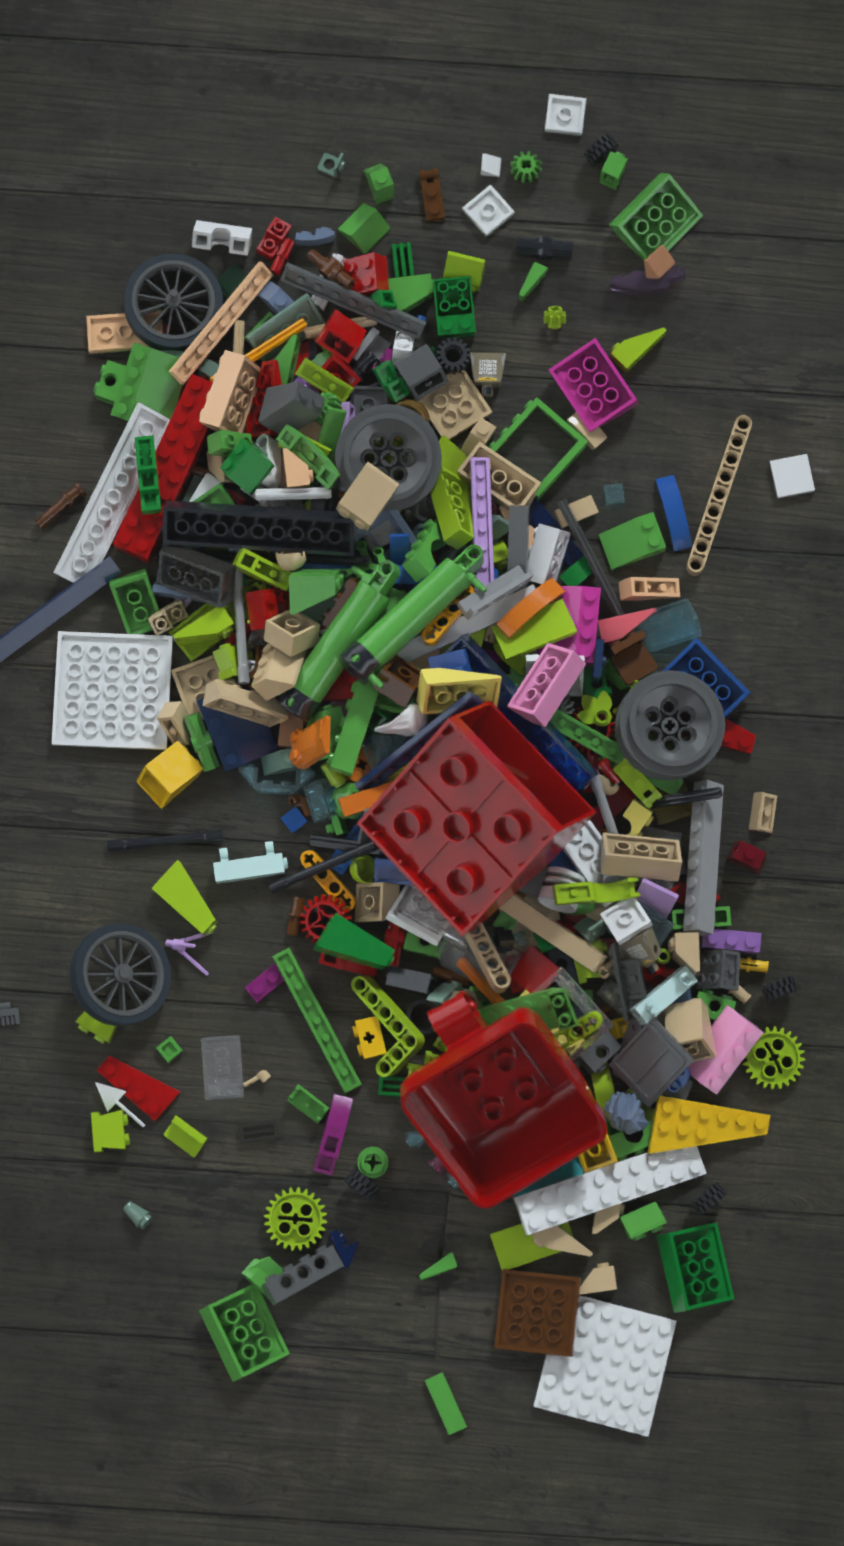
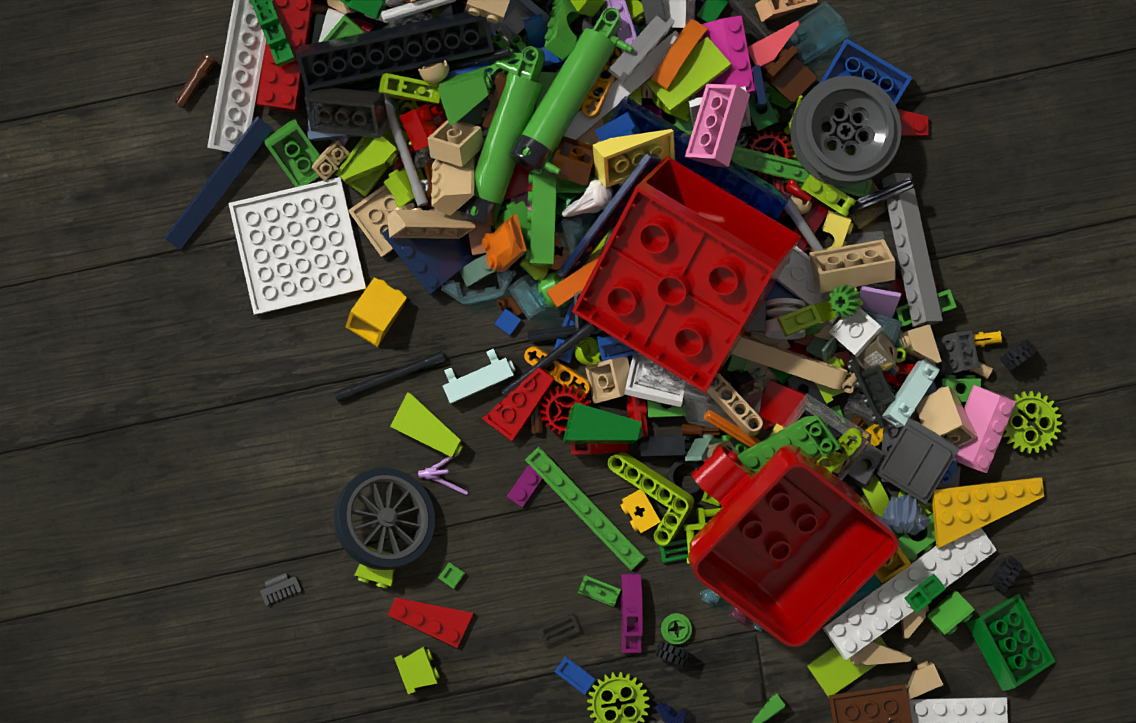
camera: 10 degrees left, 5 degrees up
white piece [95,1082,145,1127] -> none
tan slope [157,701,191,745] -> none
lime panel [164,1116,208,1157] -> none
bright green piece [184,712,219,772] -> none
clear slope [201,1035,244,1100] -> none
tan hand [243,1070,271,1087] -> none
bright green tile [325,815,350,836] -> none
lime plate [577,691,612,727] -> none
medium lavender brick [700,929,761,954] -> none
dark red torso [726,840,768,875] -> none
tan slope [749,792,777,833] -> none
none -> red wing [482,367,556,441]
none -> blue tile [554,656,597,695]
none -> bright green gear [828,284,862,318]
none -> green slope [904,573,946,613]

